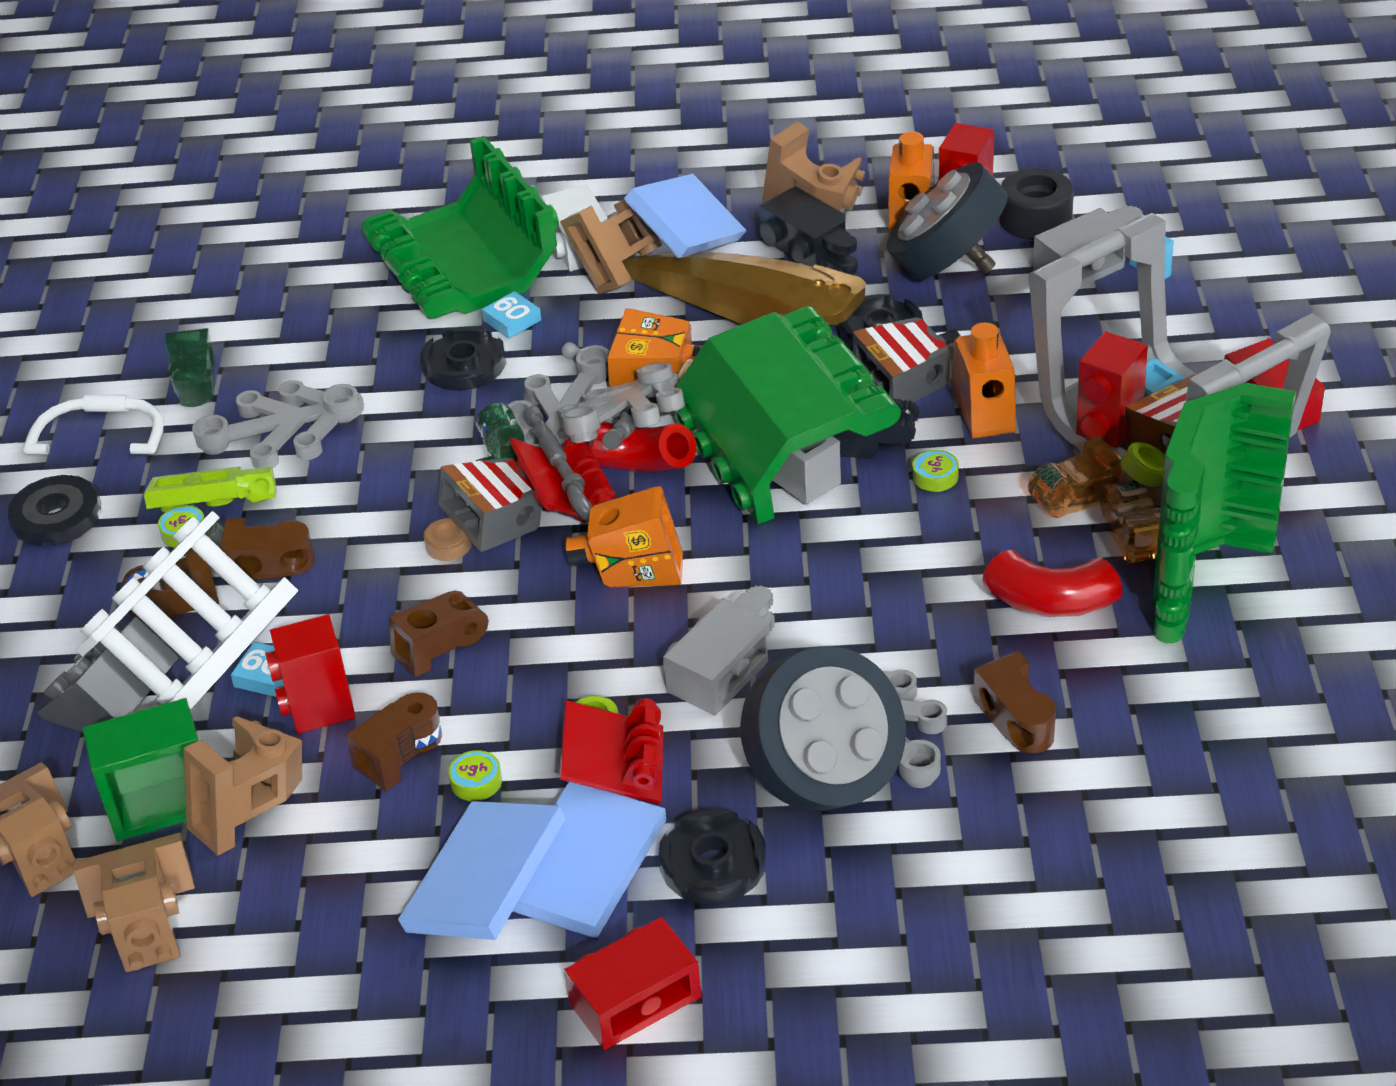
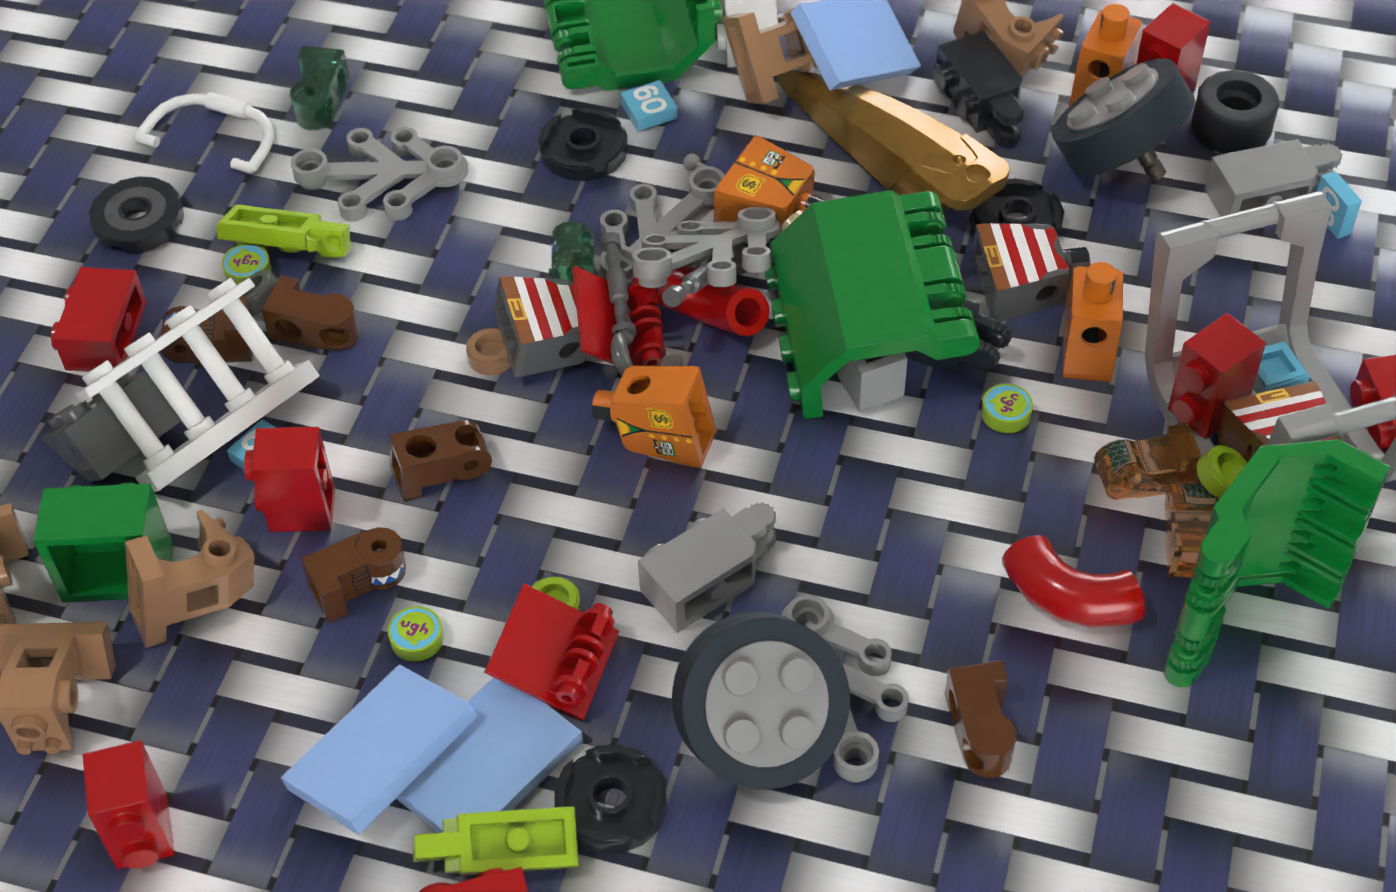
camera: 15 degrees right, 10 degrees up
none -> red brick [51,267,147,372]
none -> red brick [82,740,175,869]
none -> lime hinge [412,806,578,876]

